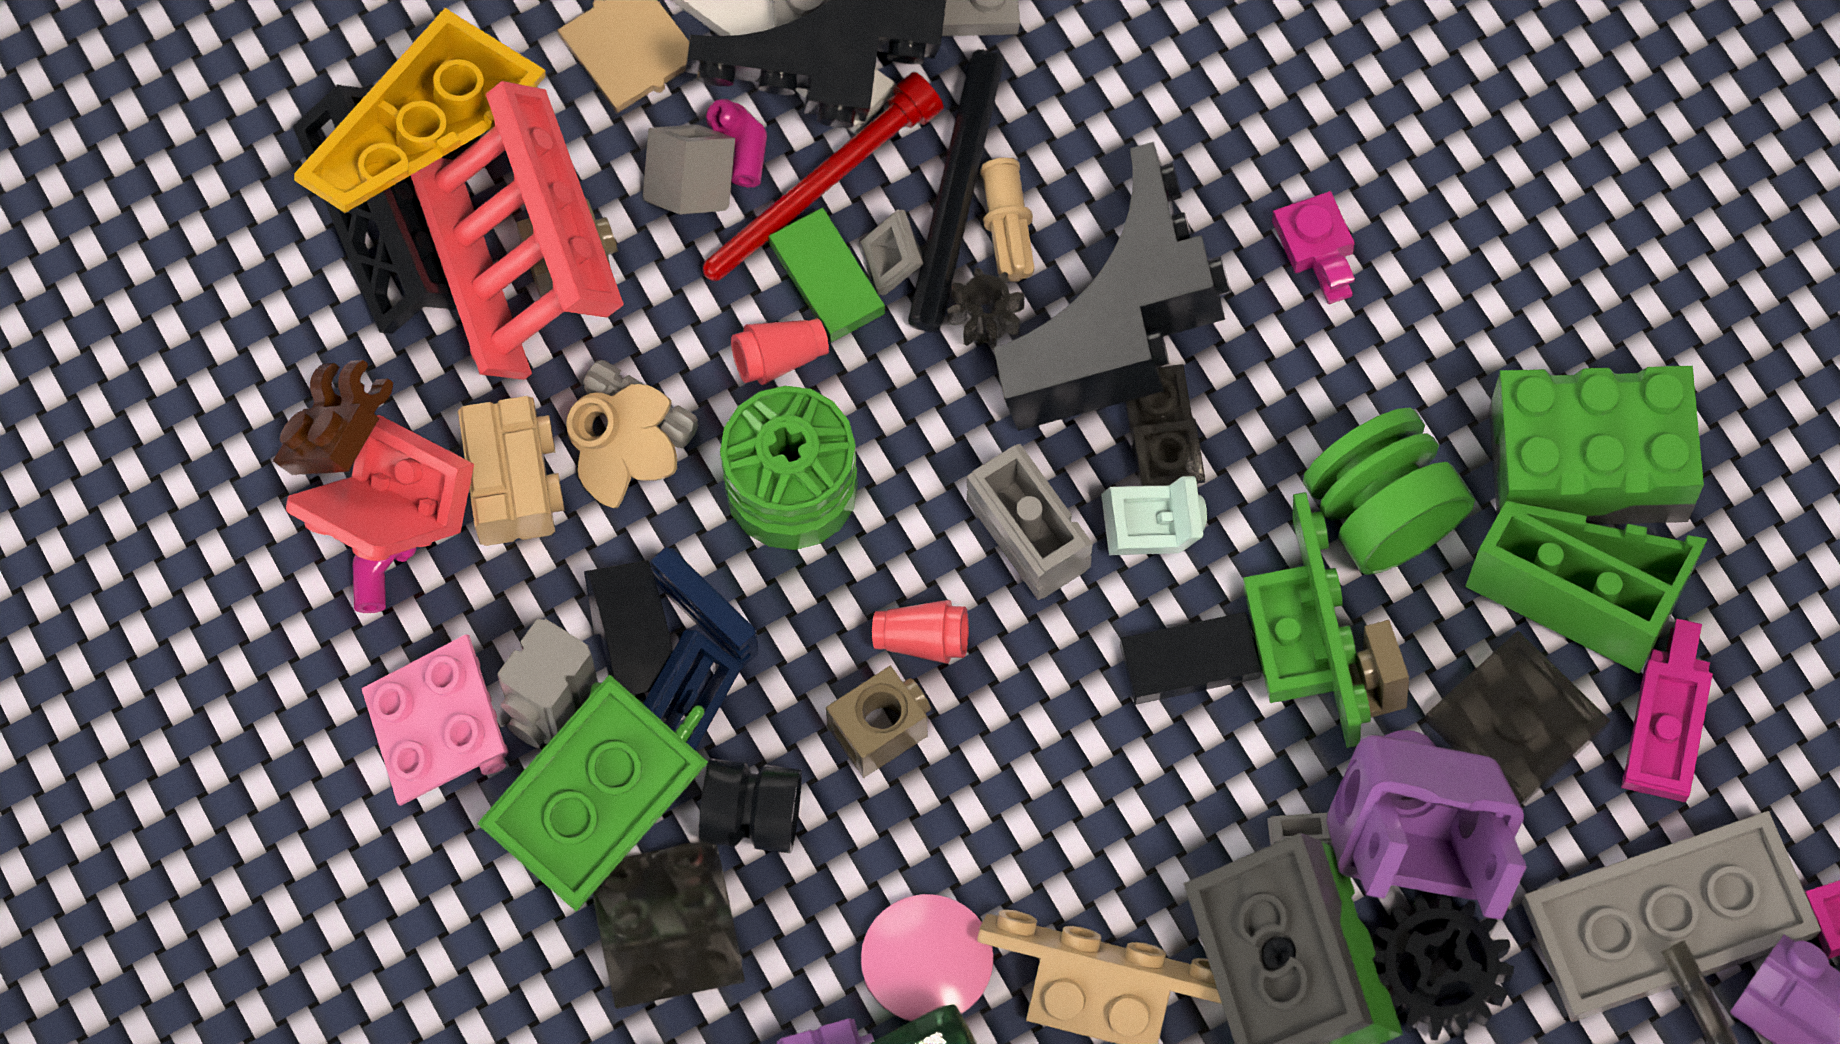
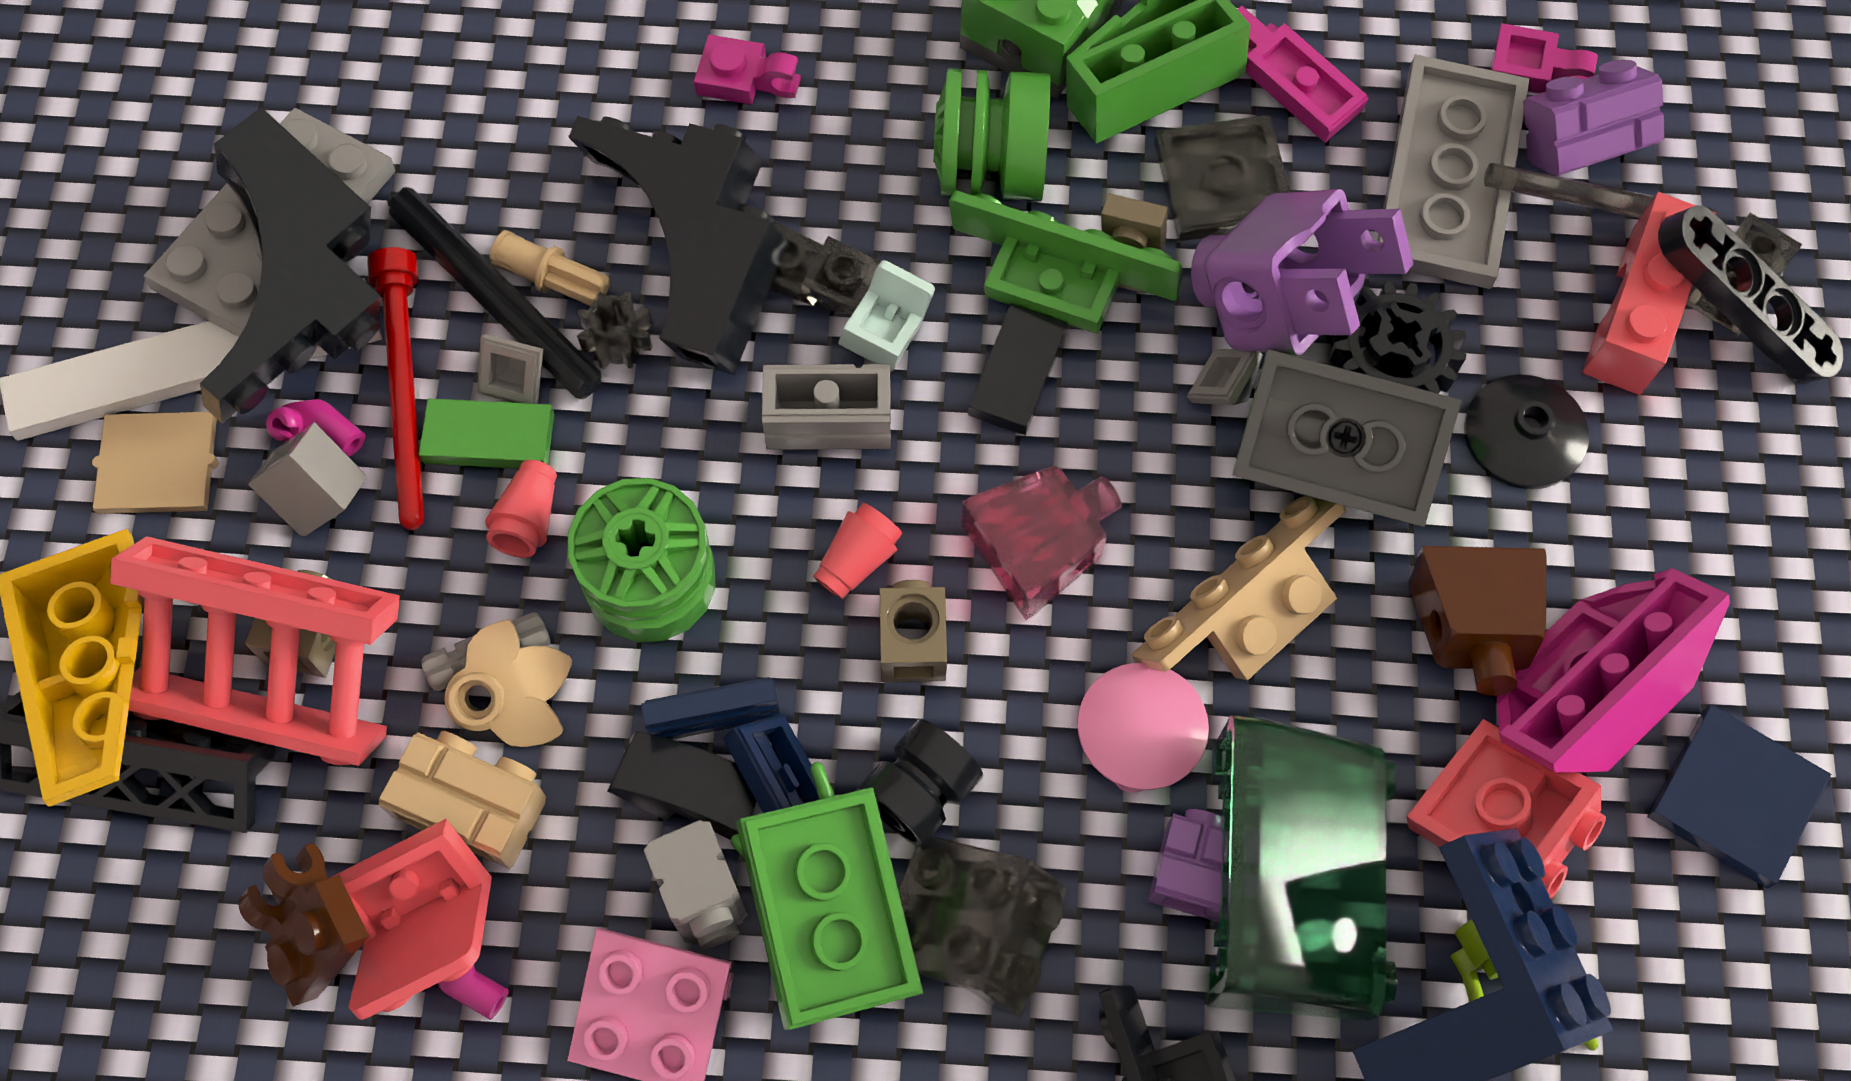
camera: 60 degrees left, 0 degrees up
none -> clear pink torso [961,466,1122,620]

